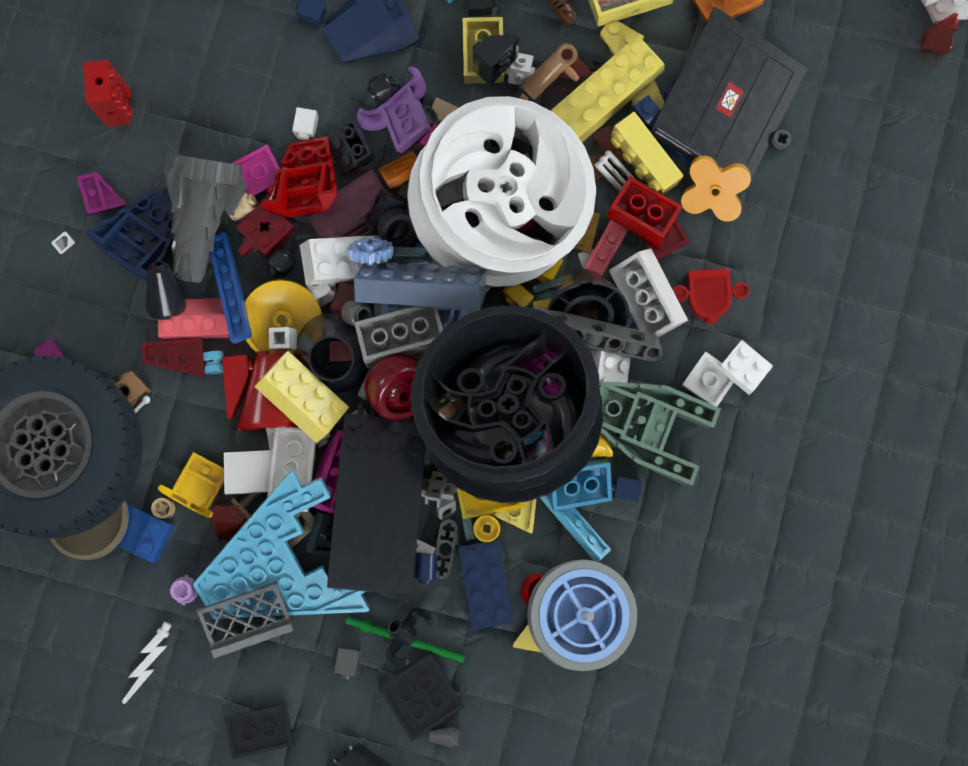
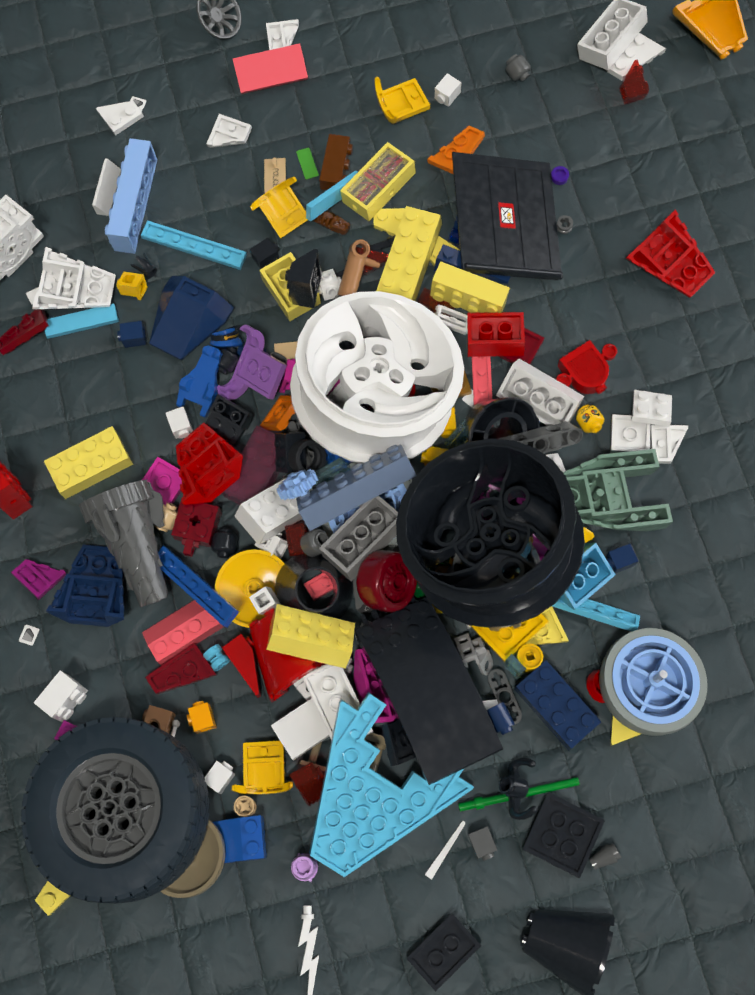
camera: 25 degrees left, 10 degrees down
black cone [145,260,187,319] -> none
dark grey fence [197,582,294,658] -> none
light orange plant [681,156,751,222] -> none
none -> white brick [34,670,88,722]
none -> light yellow brick [44,426,133,499]
none -> blue animal [176,345,223,418]
none -> light orange brick [186,701,217,734]
none -> white brick [205,761,235,794]
none -> piece [210,325,243,347]
none -> white sticker [425,821,465,880]
none -> dark purple tile [551,166,569,185]
none -> yellow head [576,405,605,433]
none -> red wedge [626,209,715,298]
none -> white wing [650,425,688,464]

